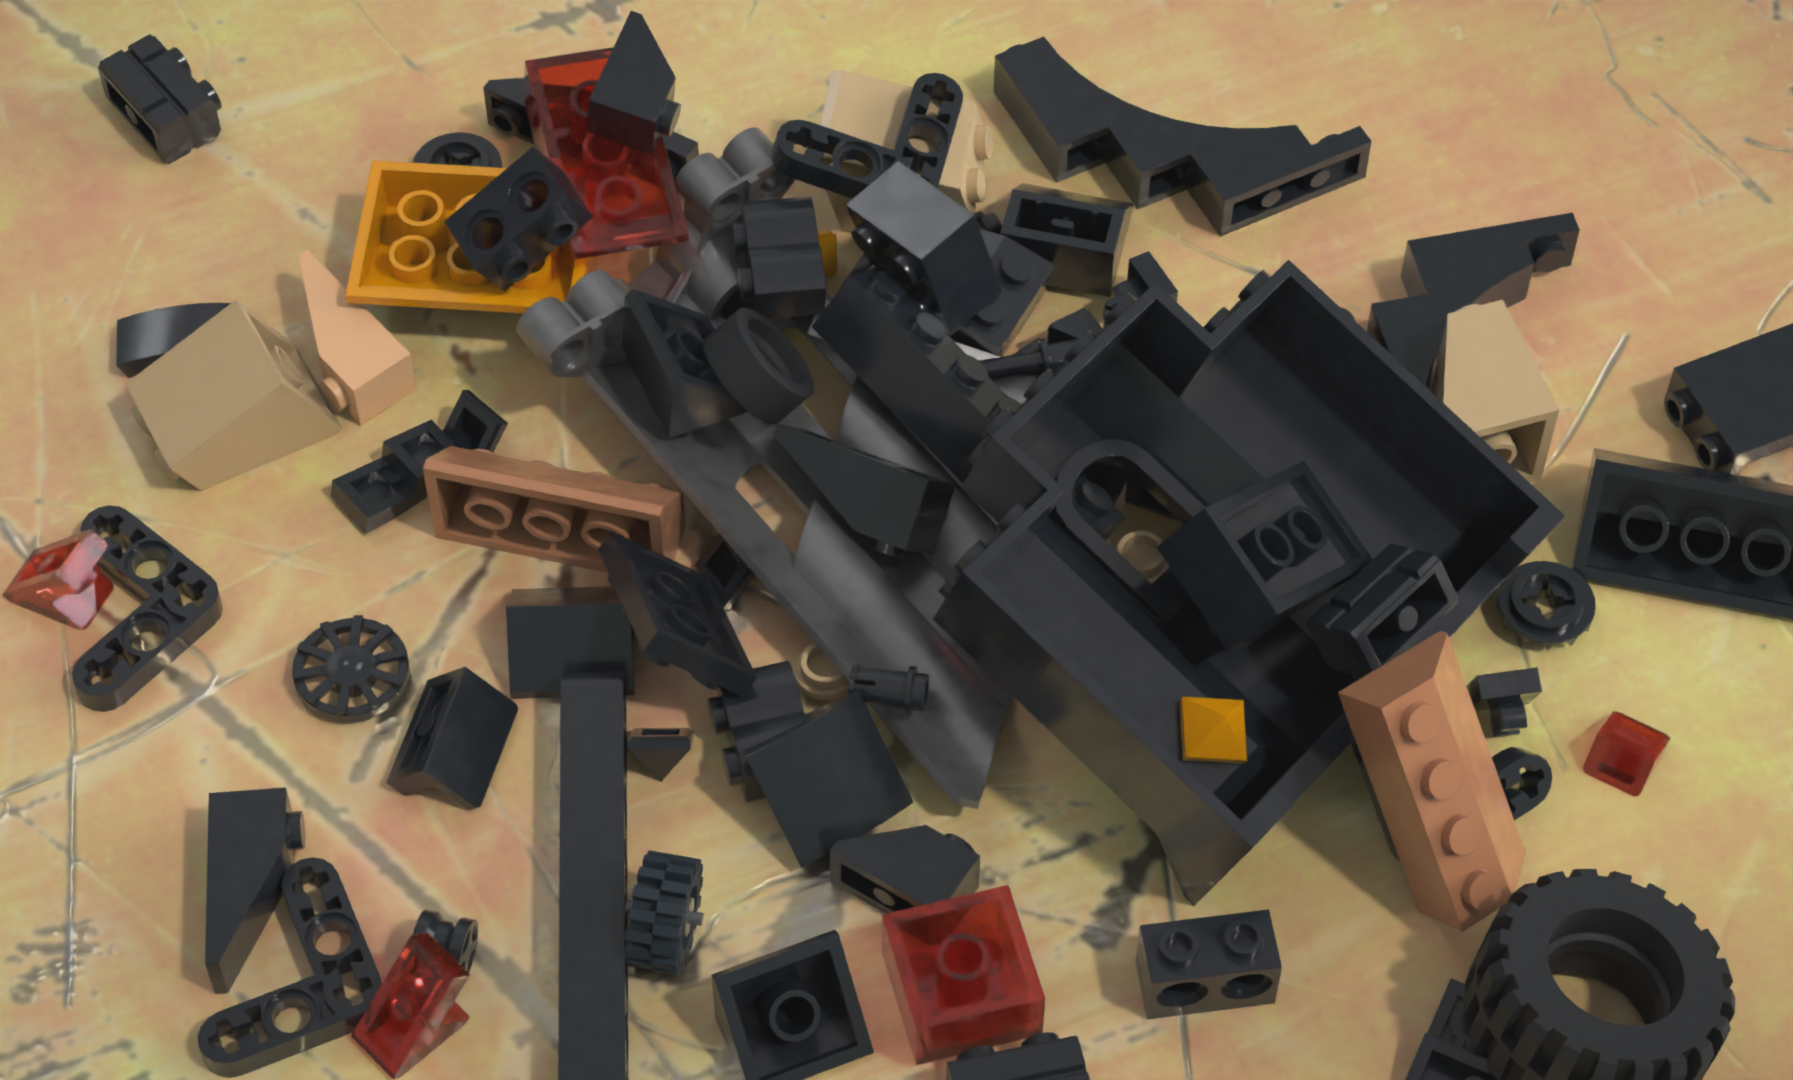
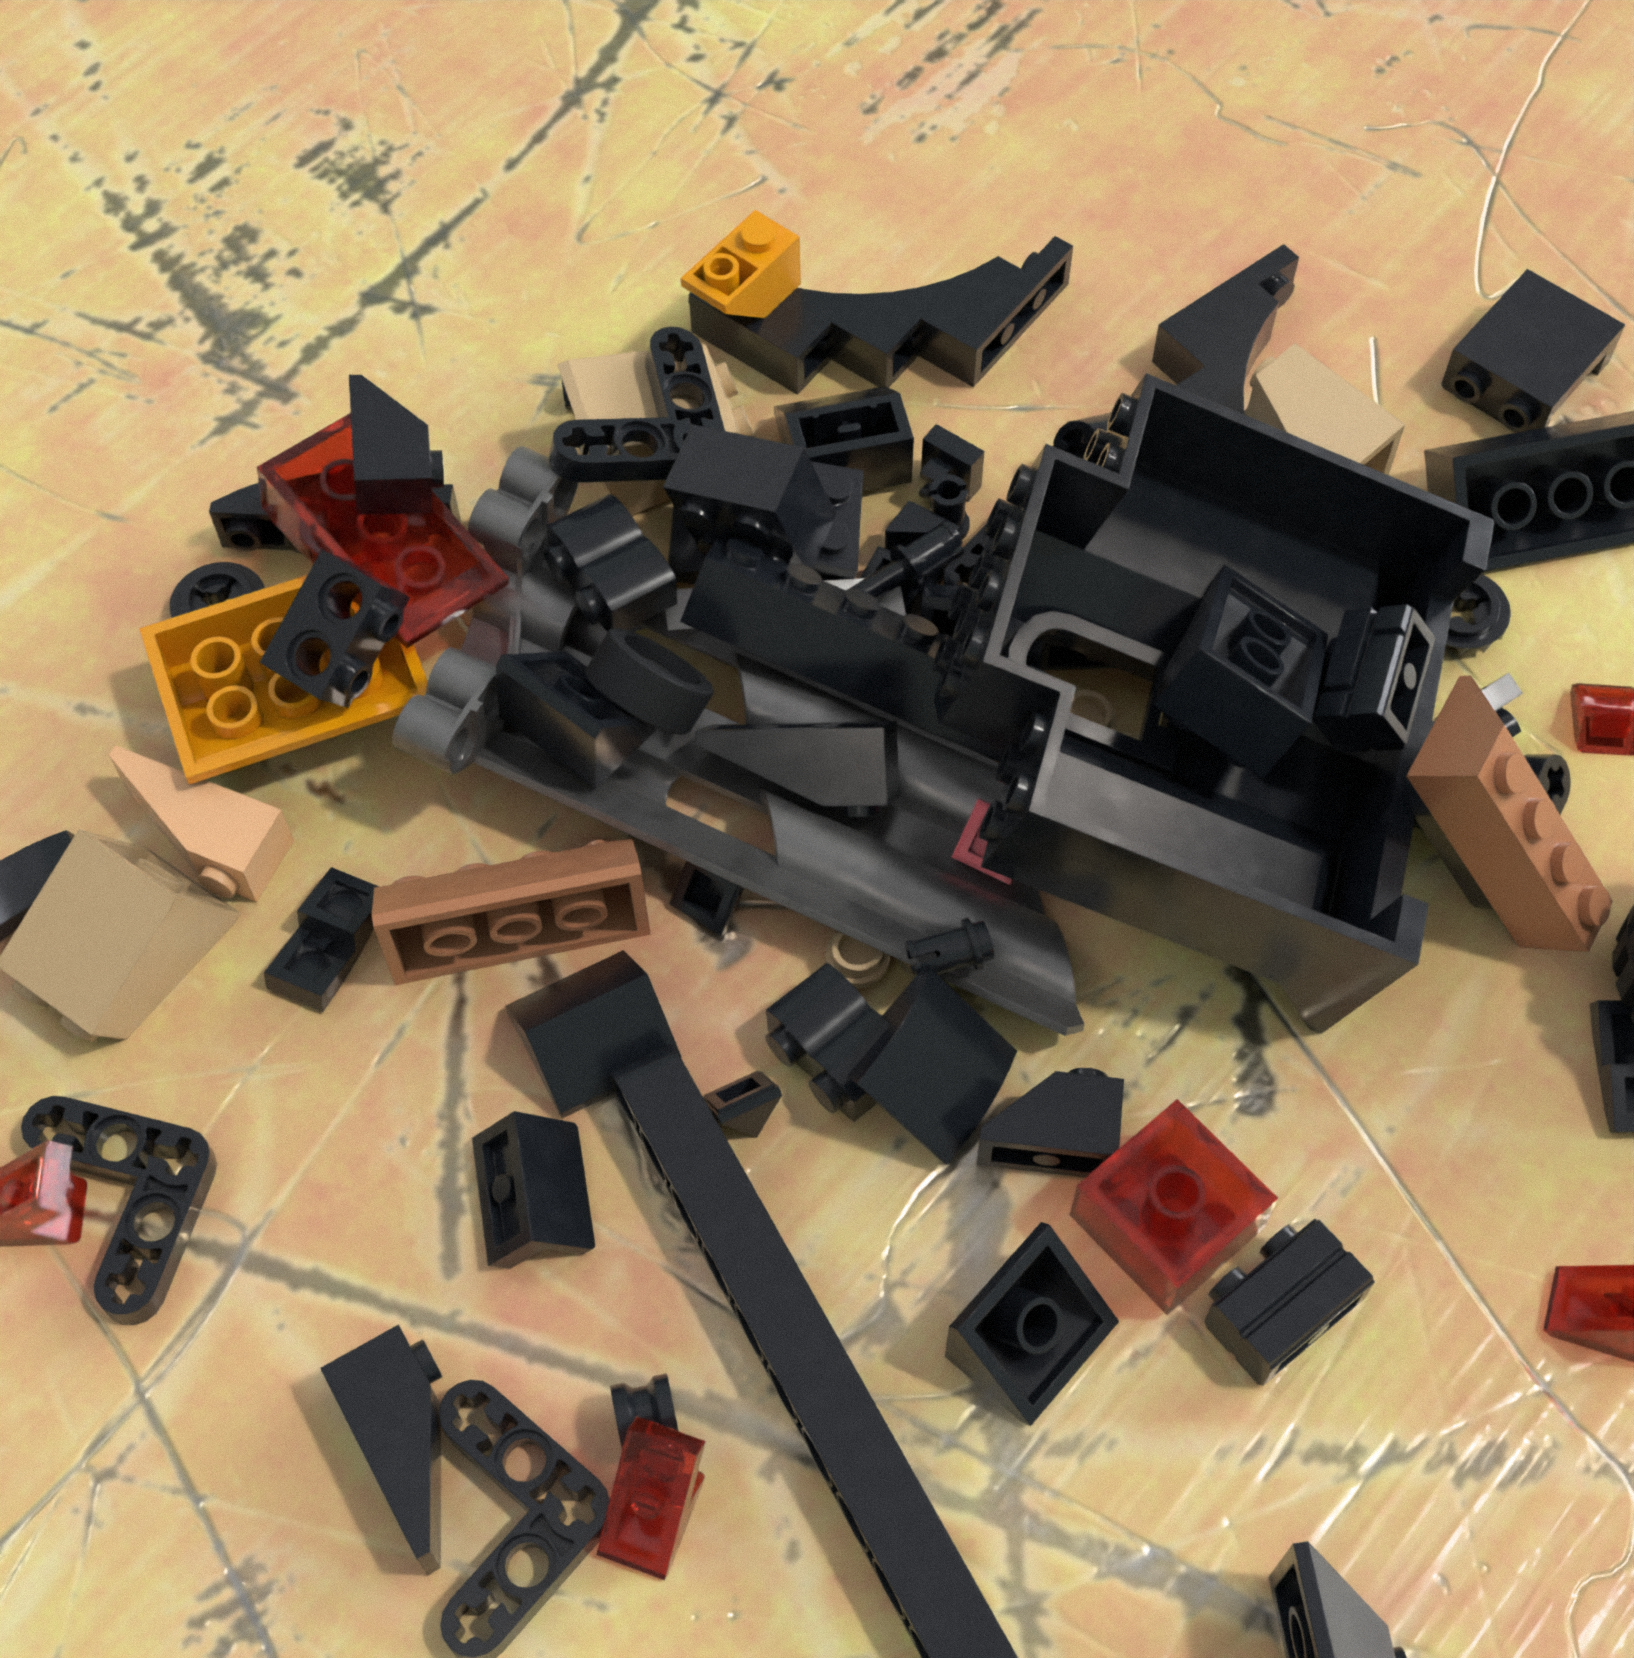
camera: 25 degrees left, 5 degrees up
black wheel [292,615,410,722] -> none
black slope [443,389,508,453] -> none
black plate [598,531,757,696] -> none
black wheel [625,850,704,975] -> none
black brick [1136,909,1282,1019] -> none
light orange slope [1179,697,1247,764] -> none
none -> light orange slope [680,210,801,318]

